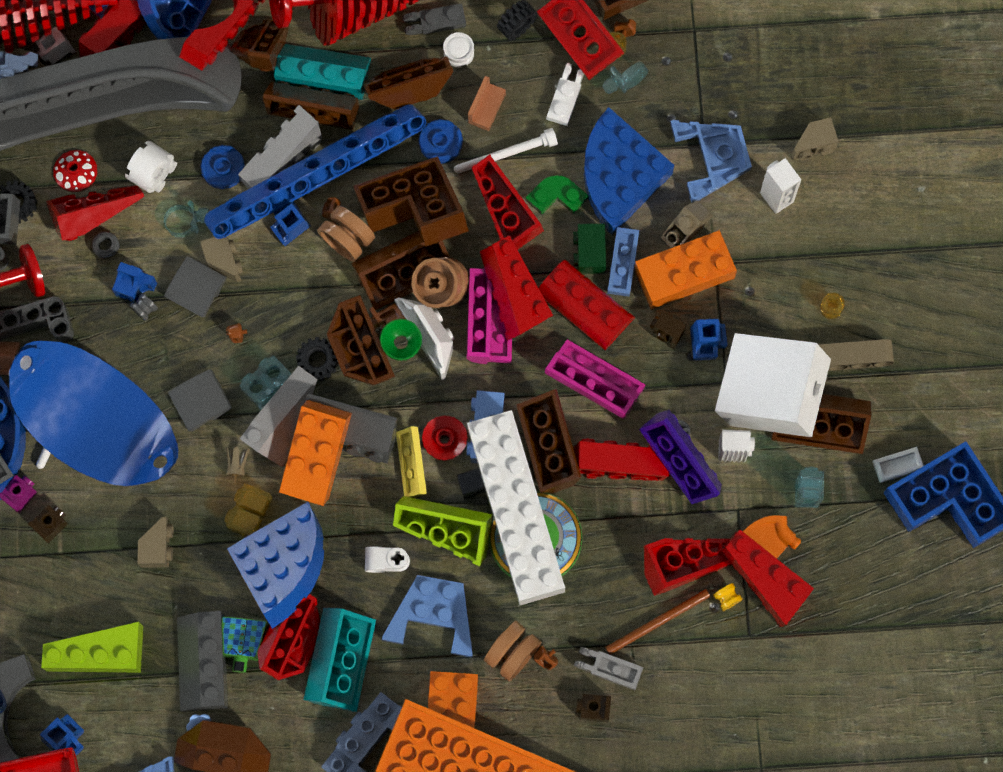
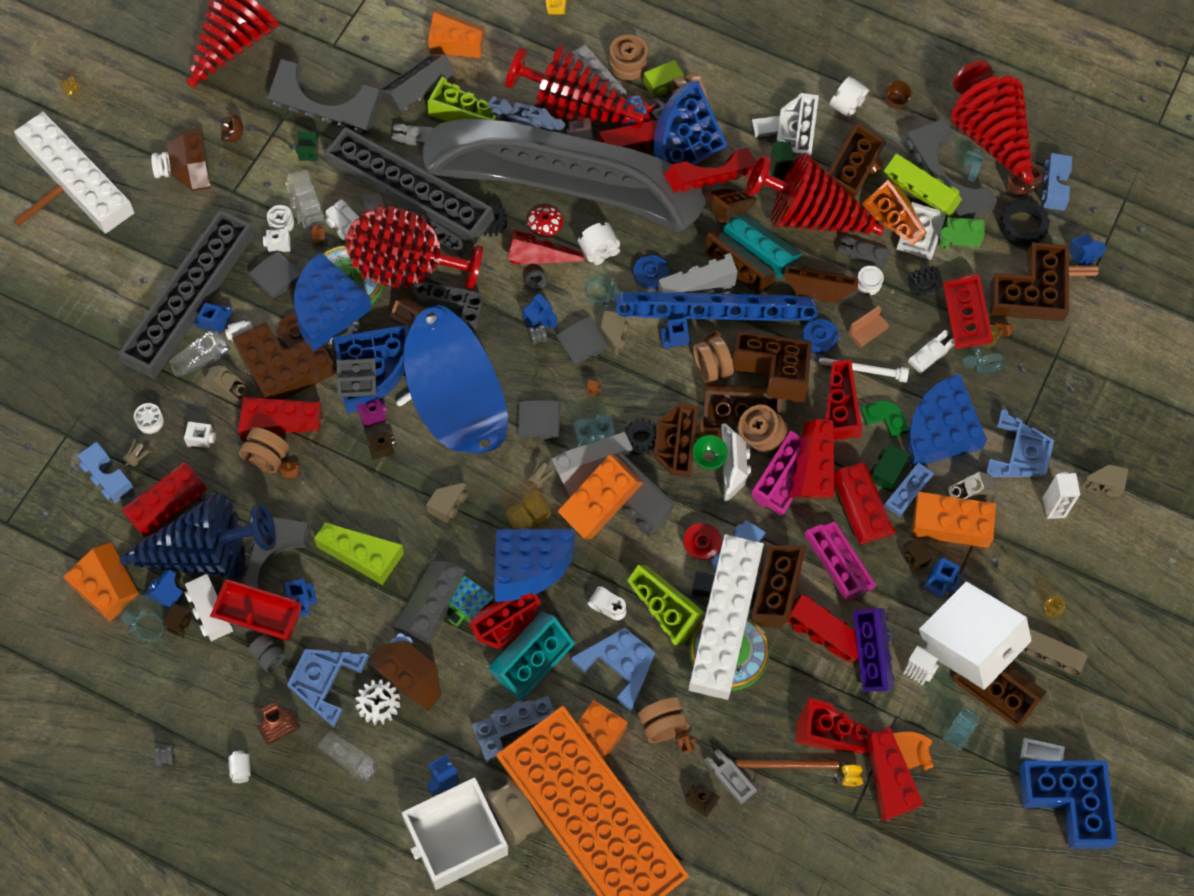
camera: 25 degrees right, 10 degrees down
light yellow plate [396,426,427,498] -> none

